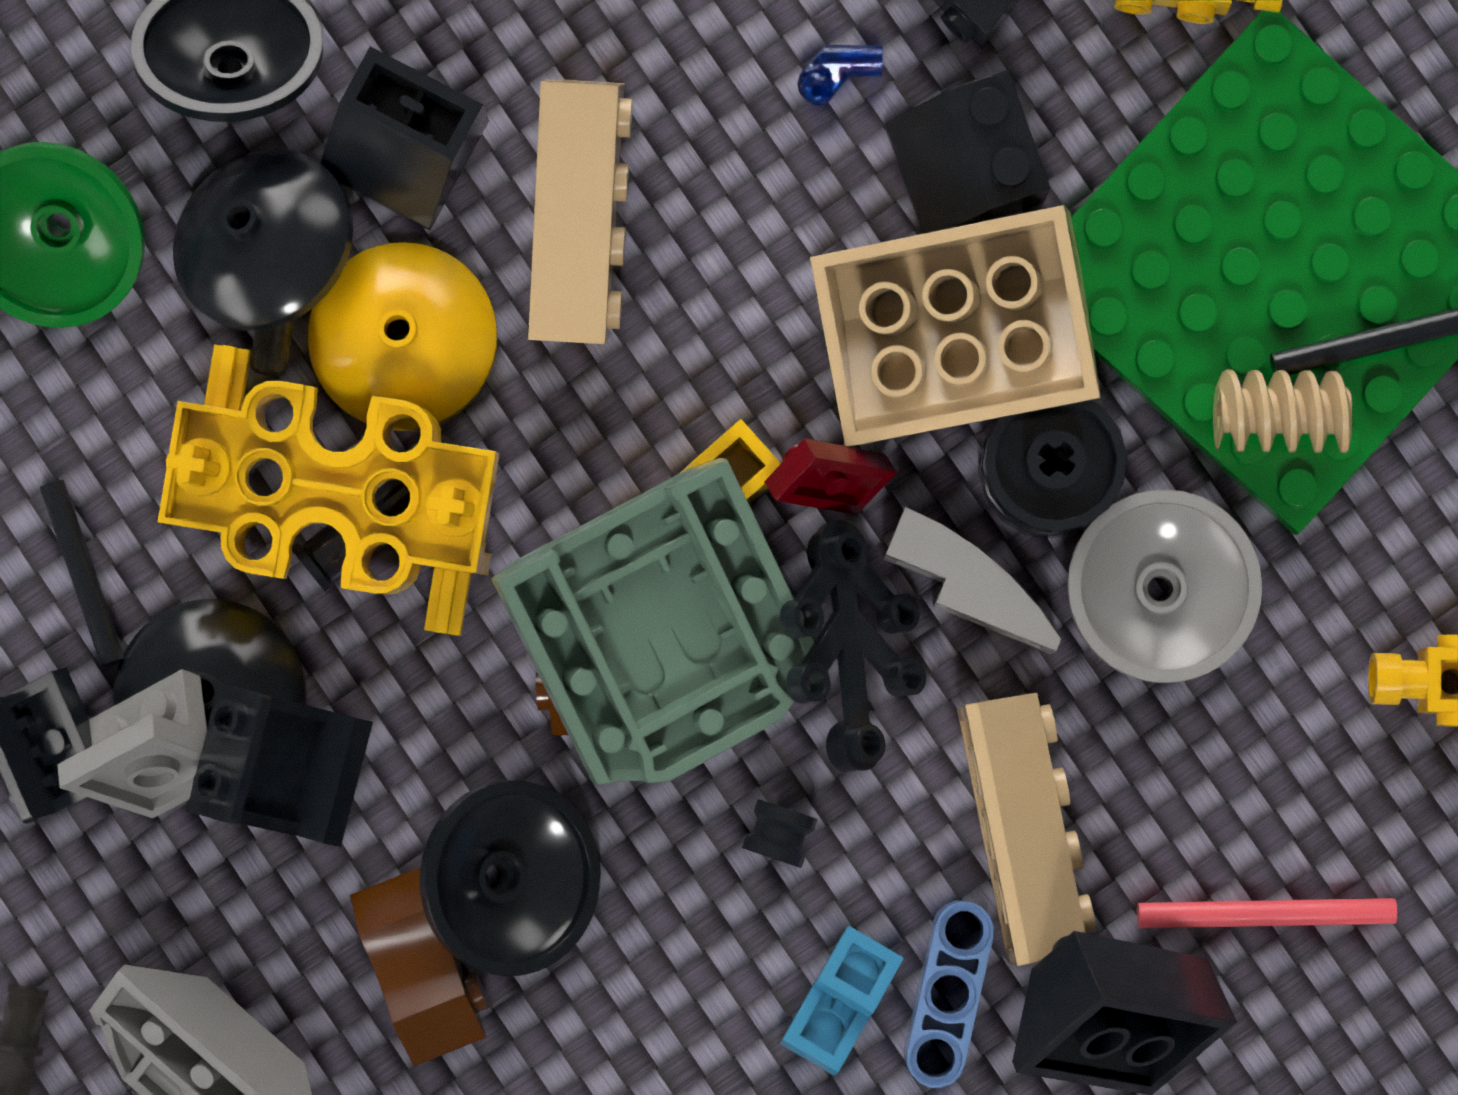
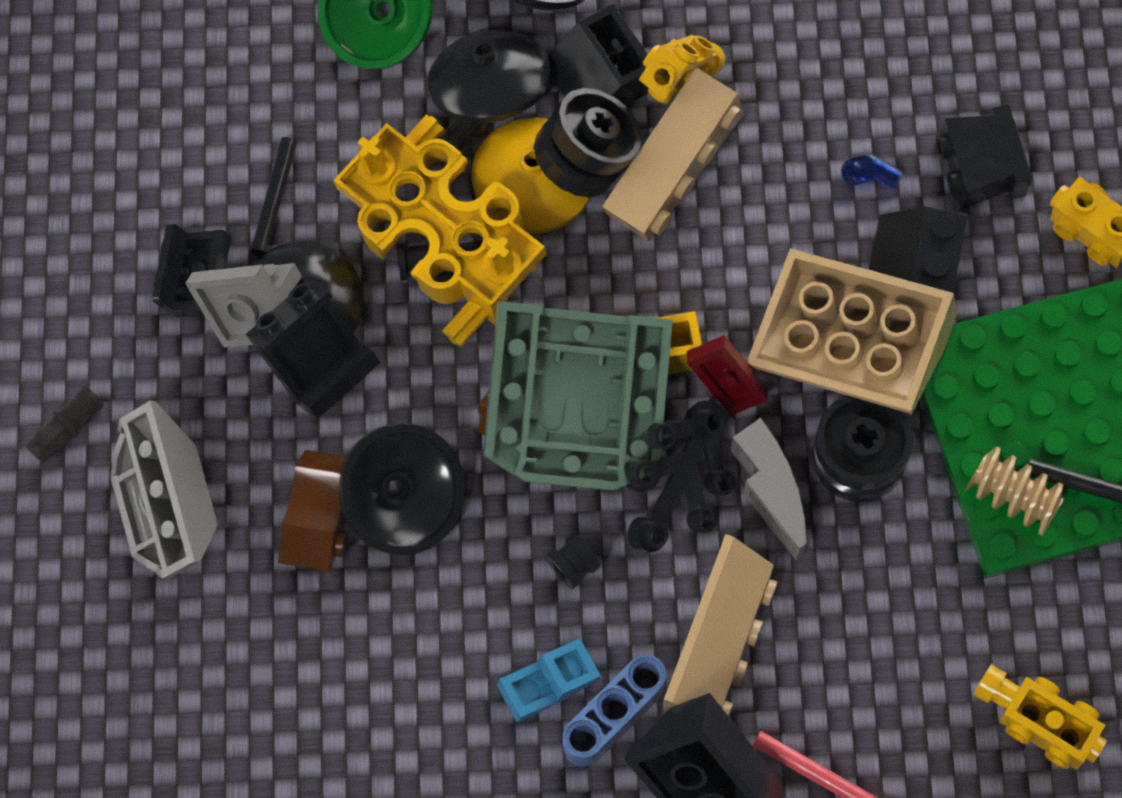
camera: 30 degrees right, 15 degrees down
light grey dish [1067,490,1262,683] -> none
none -> black wheel [533,88,642,198]
none -> yellow brick [638,35,725,104]

